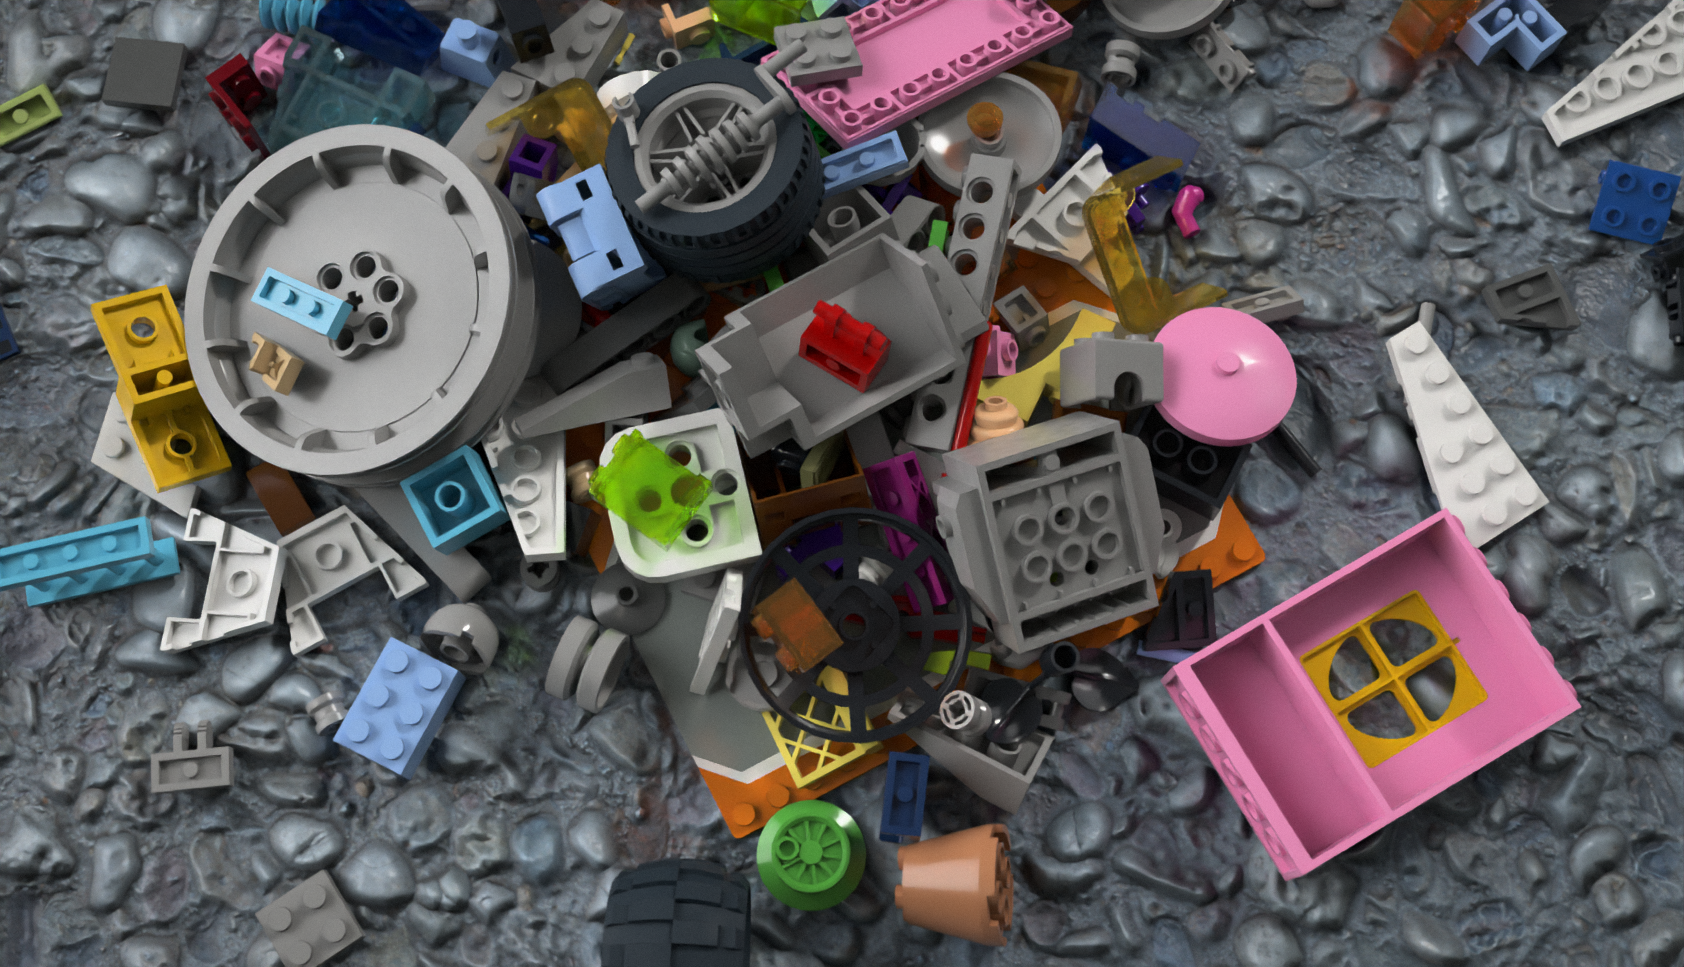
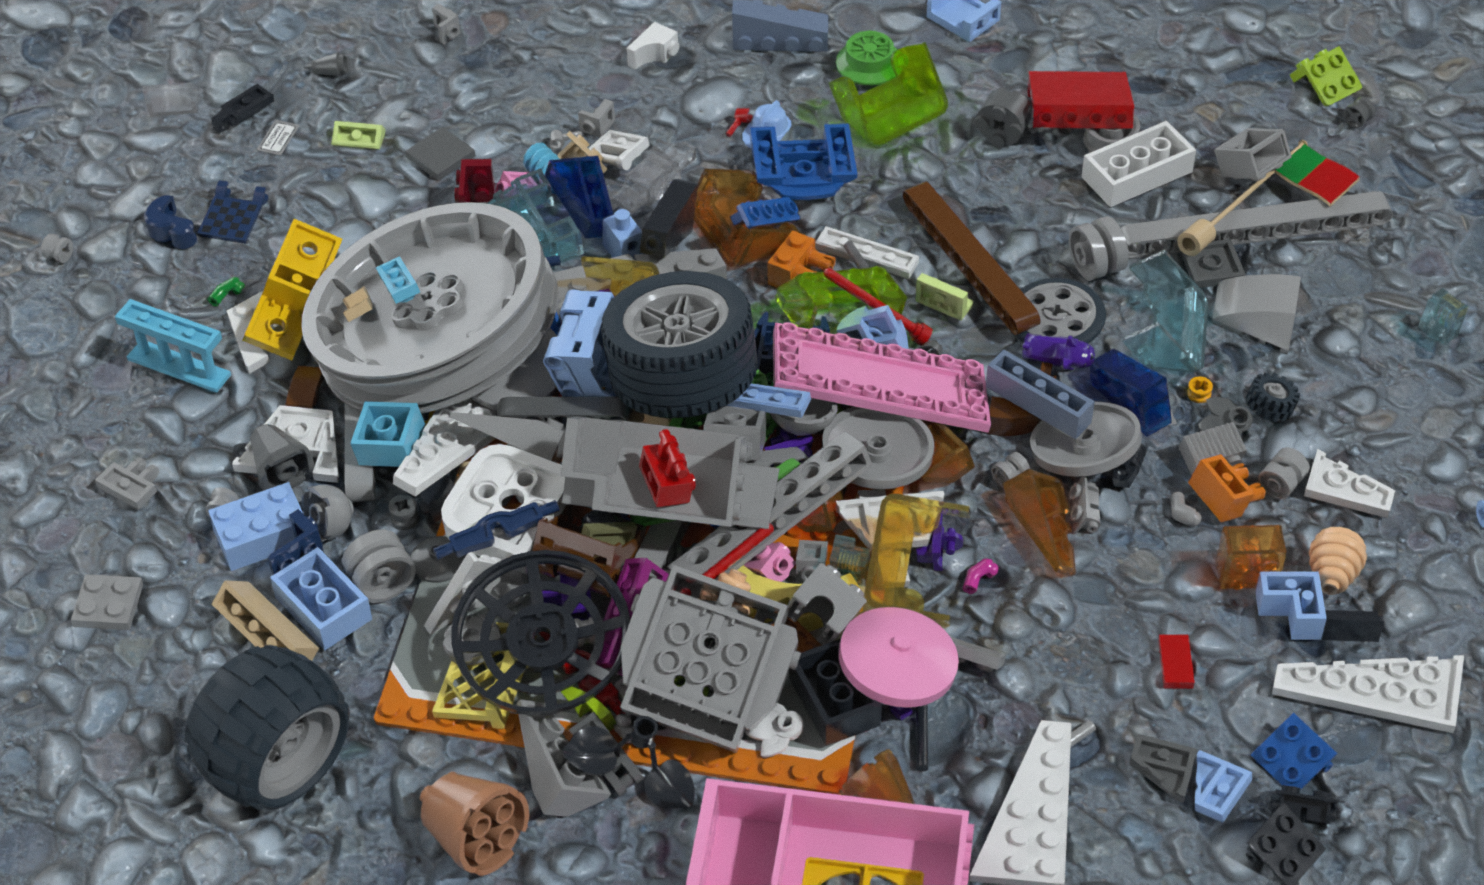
camera: 40 degrees right, 25 degrees down
white wing [160,508,288,654] -> none
clear neon green panel [588,428,713,552] -> none
light grey hand [612,92,640,149] -> none
light grey piece [635,38,808,214] -> none
light nougat bracket [659,3,716,50] -> none
clear orange brick [750,577,844,675] -> none
bright green wheel [757,800,866,911] -> none
light grey plate [774,16,863,87] -> none
dark blue panel [879,751,930,845] -> none
light grey wheel [939,690,992,737] -> none
clear orange plate [967,102,1003,138] -> none
clear blue wedge [1081,82,1201,193] -> none
black wing [1142,569,1217,651] -> none
none -> green arm [207,277,245,307]
none -> tan brick [212,580,319,661]
none -> dark grey cone [250,424,314,490]
none -> dark blue bracket [268,509,324,576]
none -> light blue brick [270,547,372,650]
none -> dark blue piece [433,500,560,560]
none -> clear light blue piece [830,534,870,586]
none -> clear orange cone [838,749,915,804]
none -> clear orange wedge [1003,469,1076,576]
none -> red tile [1158,634,1195,689]
none -> light blue wing [1195,750,1252,823]

